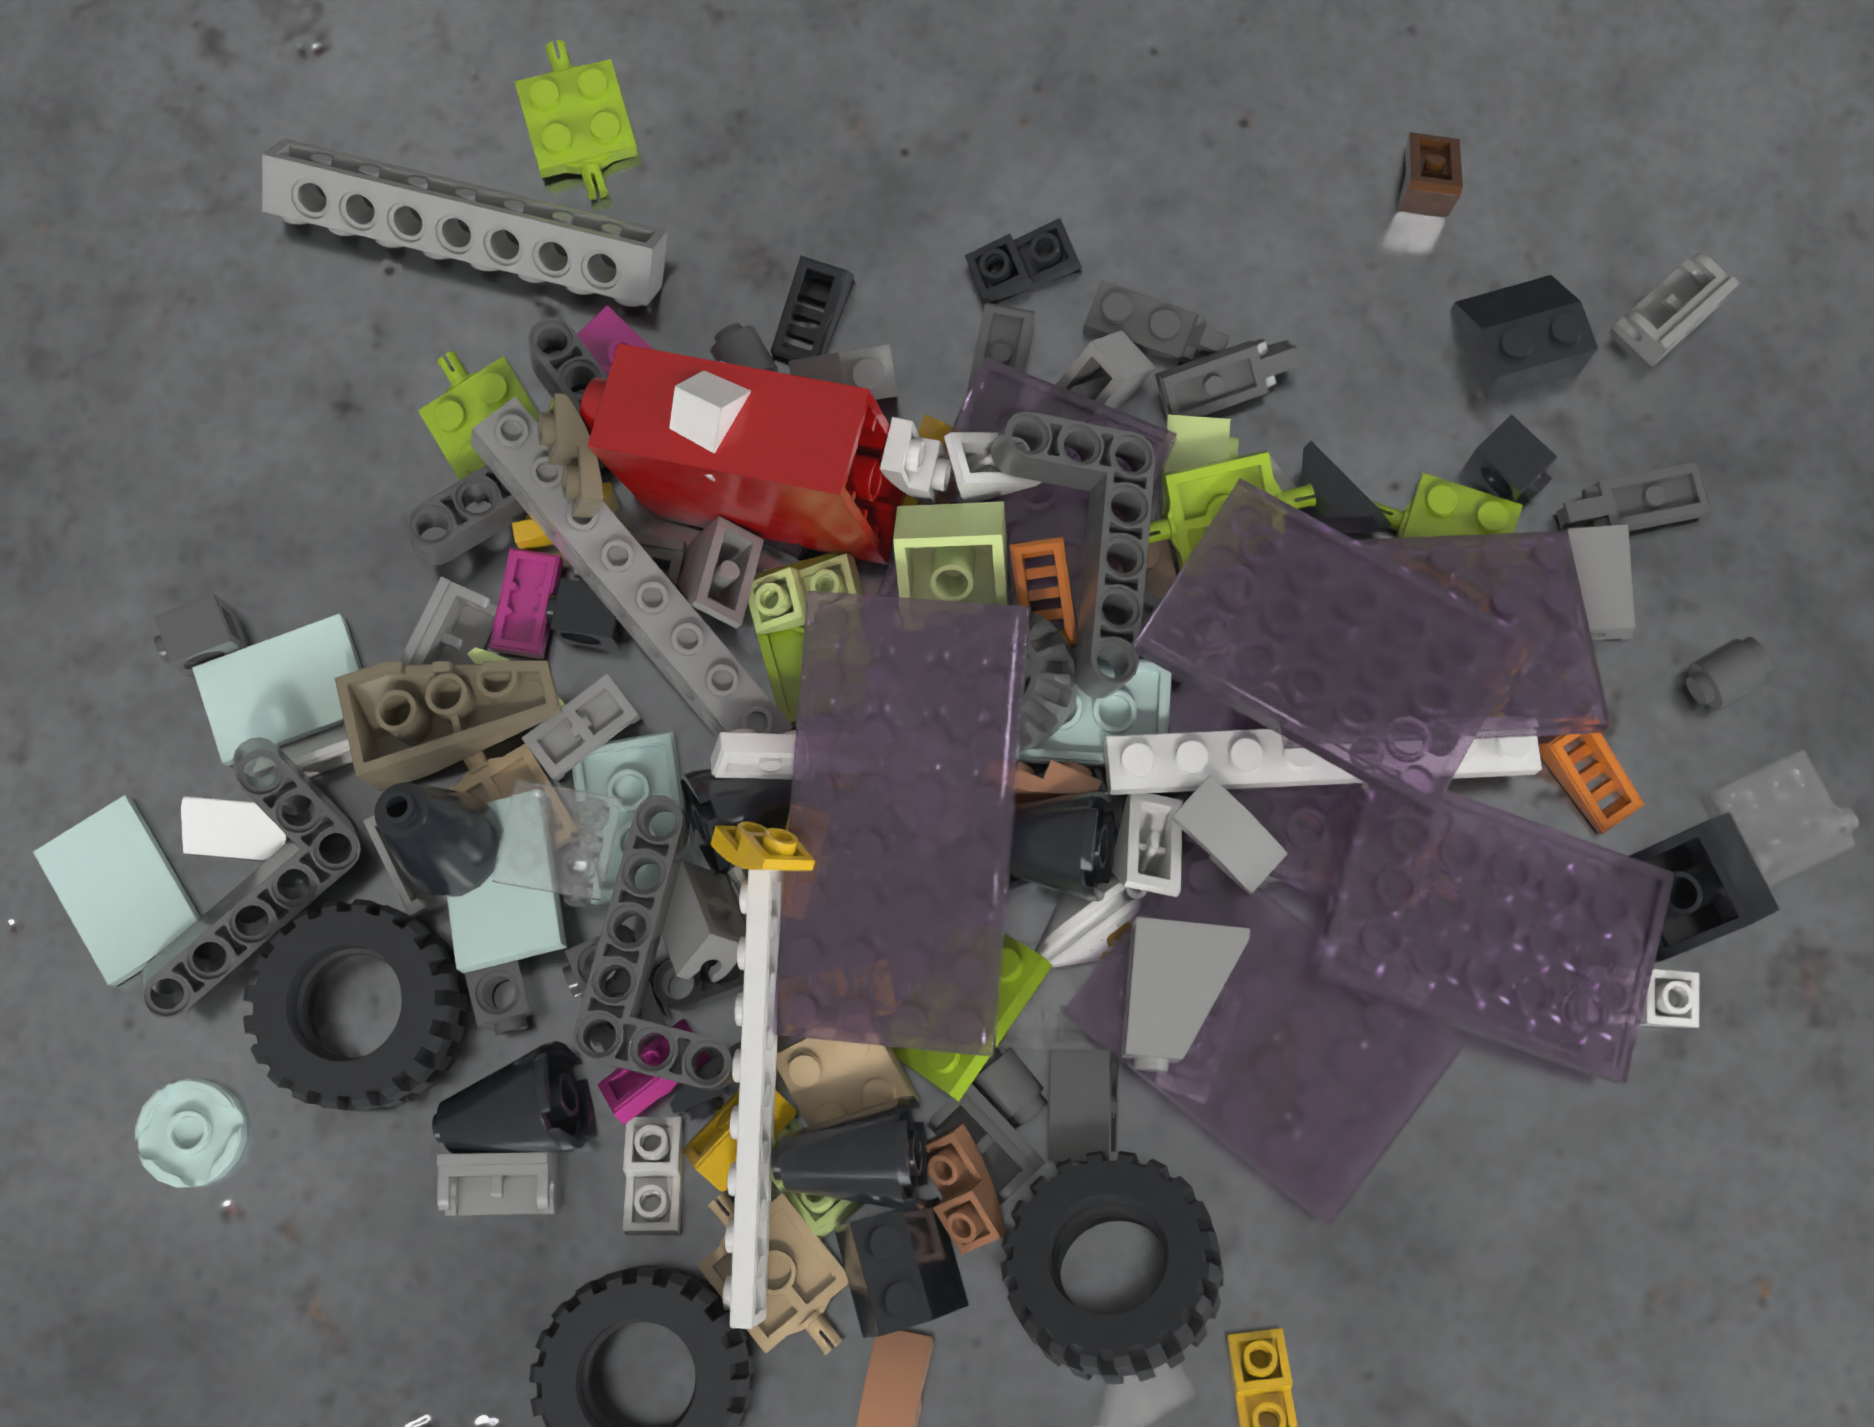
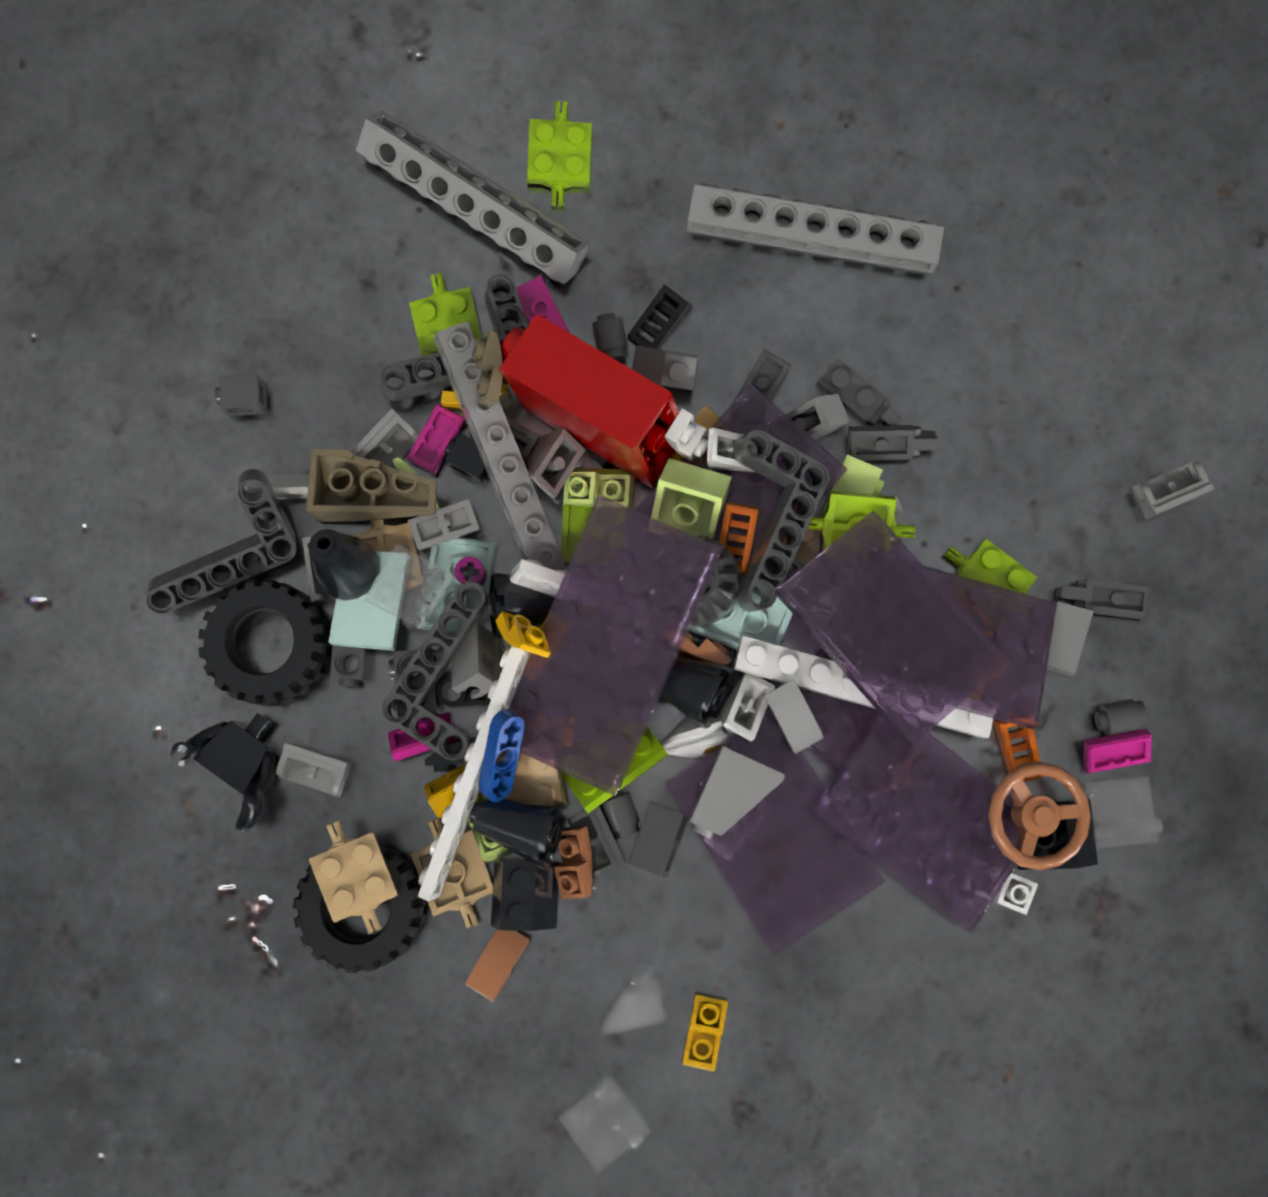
camera: 15 degrees right, 5 degrees up
light aqua tile [33,795,201,987] -> none
light aqua tile [135,1078,247,1188] -> none
white slope [181,796,297,861] -> none
light aqua tile [192,613,362,766] -> none
black cone [432,1041,593,1154] -> none
white slope [623,1117,683,1235] -> none
white slope [669,361,751,481] -> none
black slope [964,218,1083,302] -> none
black tyre [1001,1151,1224,1384] -> none
black slope [1298,441,1392,534] -> none
reddish brown slope [1398,132,1463,217] -> none
black slope [1453,275,1598,398] -> none
black brick [1465,414,1558,502] -> none
none -> black torso [170,713,275,832]
none -> tan plate [309,821,398,934]
none -> magenta bush [455,557,487,586]
none -> blue beam [479,709,525,803]
none -> light grey brick [687,183,944,273]
none -> nougat piece [988,762,1091,871]
none -> dark pink plate [1083,729,1152,774]

